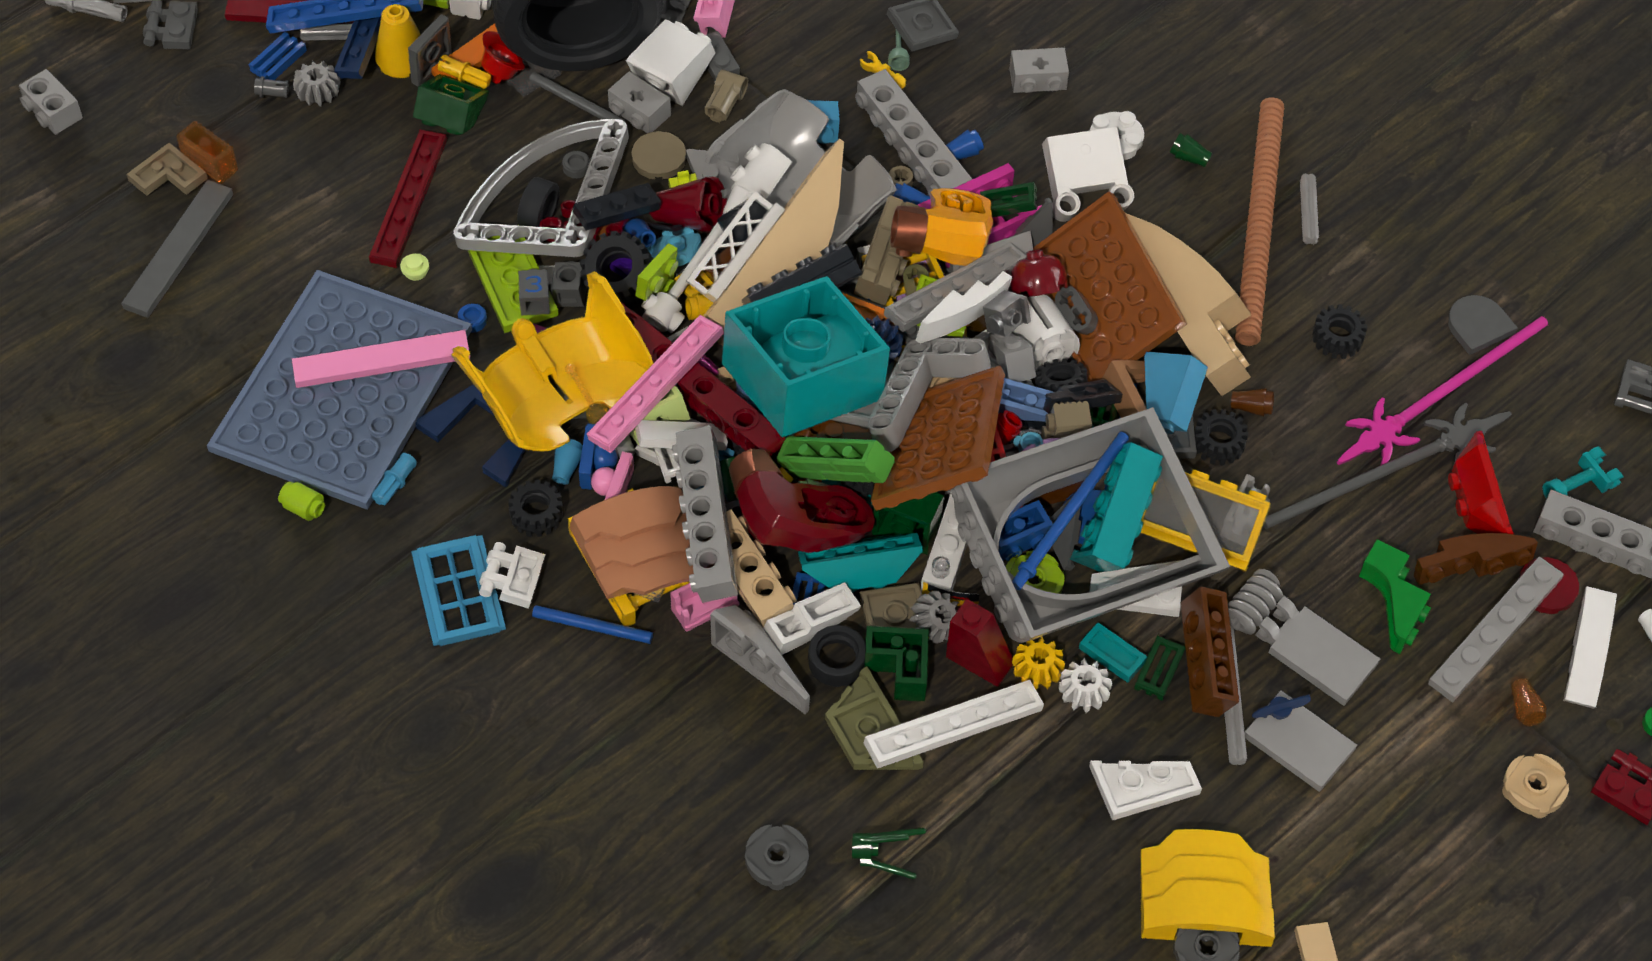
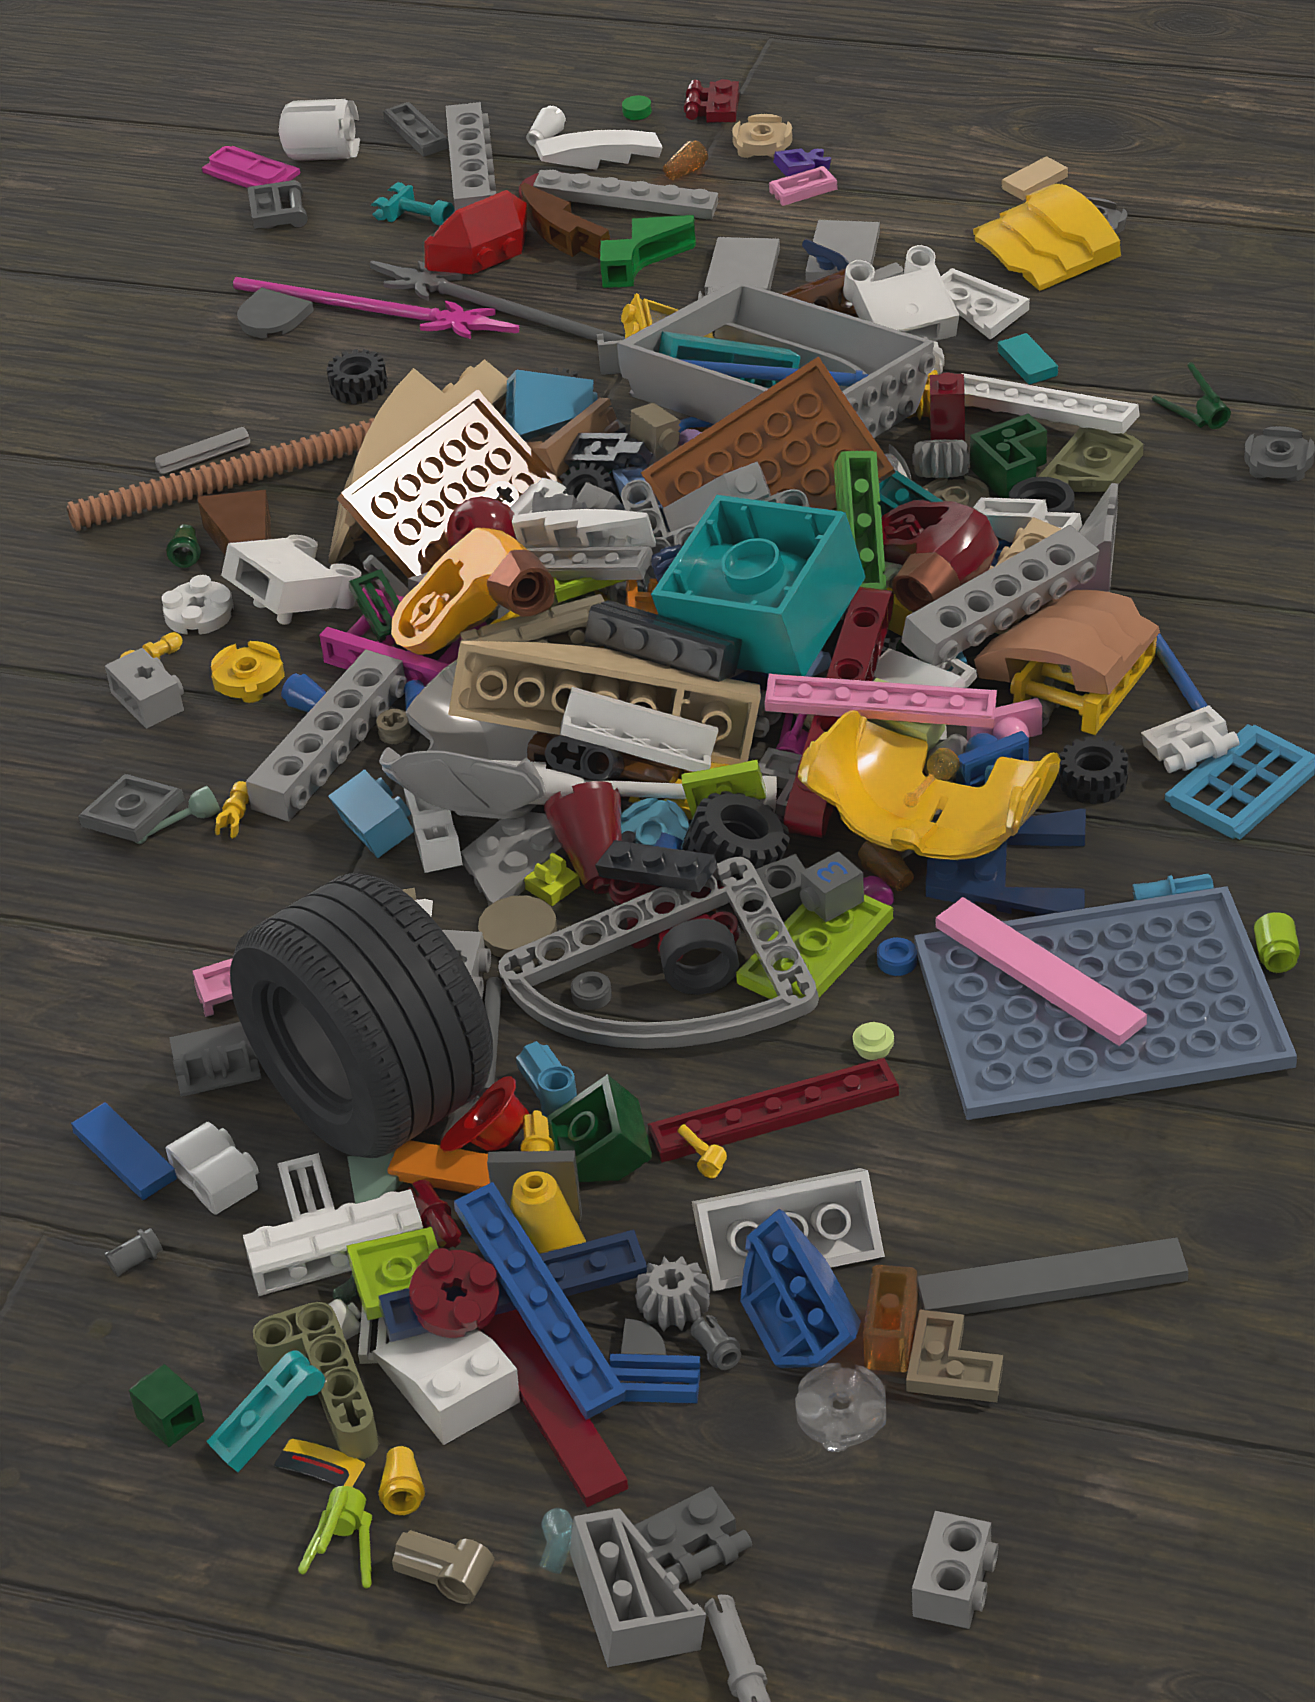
camera: 115 degrees left, 15 degrees down
none -> yellow piece [120,632,183,660]
none -> reddish brown slope [198,490,271,555]
none -> yellow plate [211,641,285,703]
none -> dark red axle [408,1180,461,1249]
none -> dark azure piece [516,1041,577,1117]
none -> dark grey tile [621,1318,666,1355]
none -> light grey slope [663,461,771,532]
none -> yellow hand [677,1124,727,1179]
none -> white slope [692,1168,885,1291]
none -> blue wedge [740,1209,861,1368]
none -> bright pink tile [769,166,837,206]
none -> dark purple plate [773,148,831,177]
none -> clear plate [795,1363,887,1452]
none -> white piece [843,245,959,341]
none -> teal tile [998,333,1058,385]

